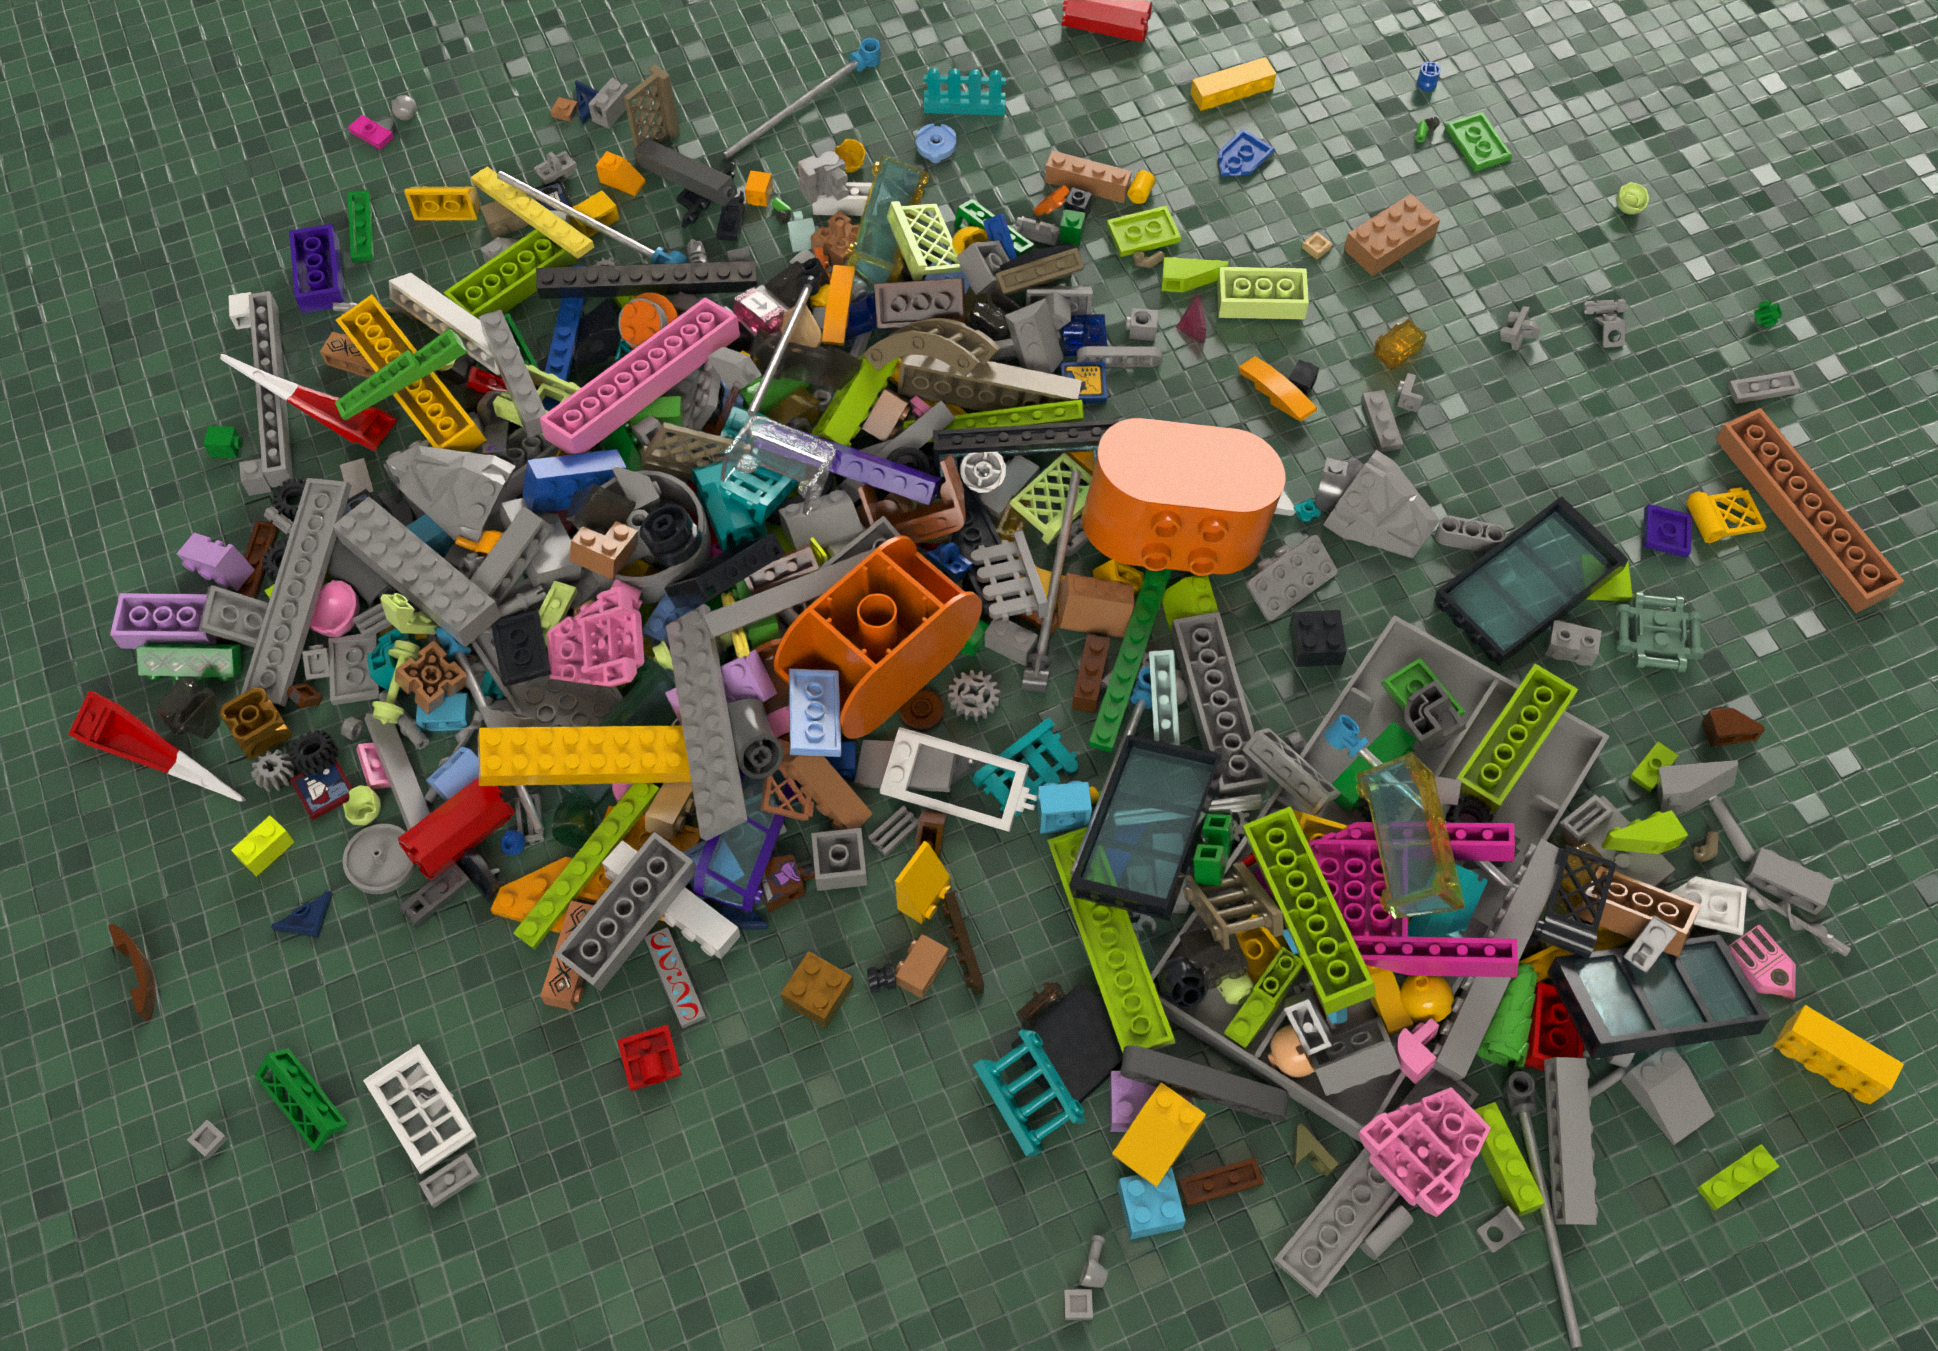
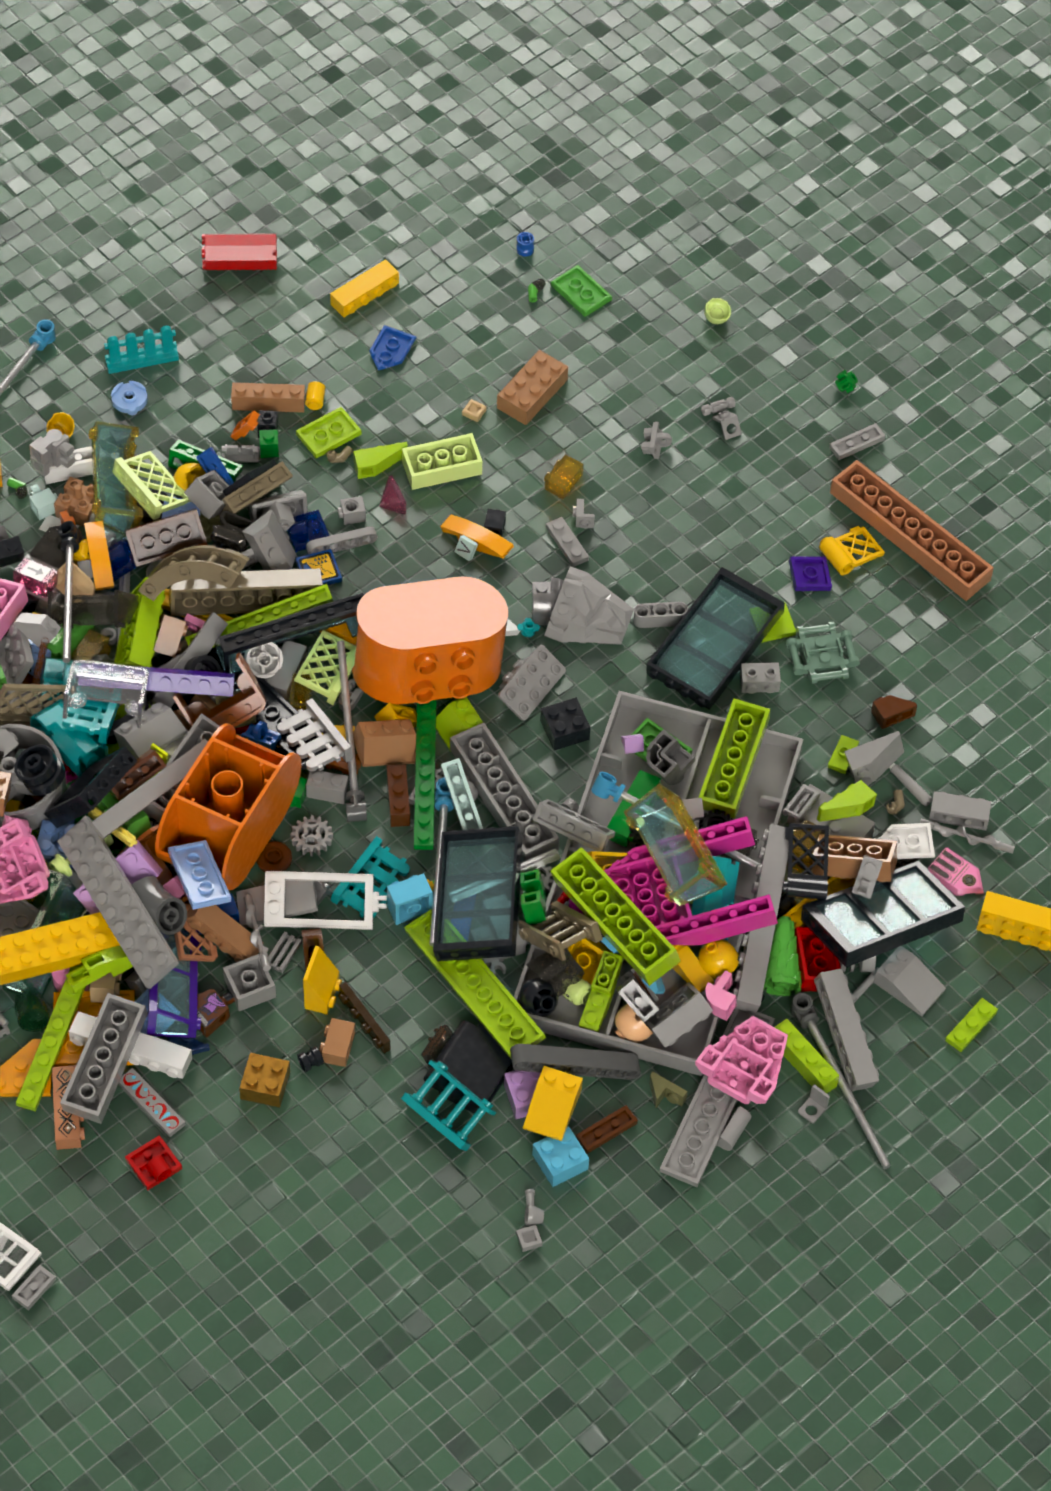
camera: 20 degrees left, 5 degrees down
none -> lime slope [65,946,133,992]
none -> light grey piece [244,894,271,971]
none -> light aqua tile [454,535,478,561]
none -> lavender slope [621,734,644,754]

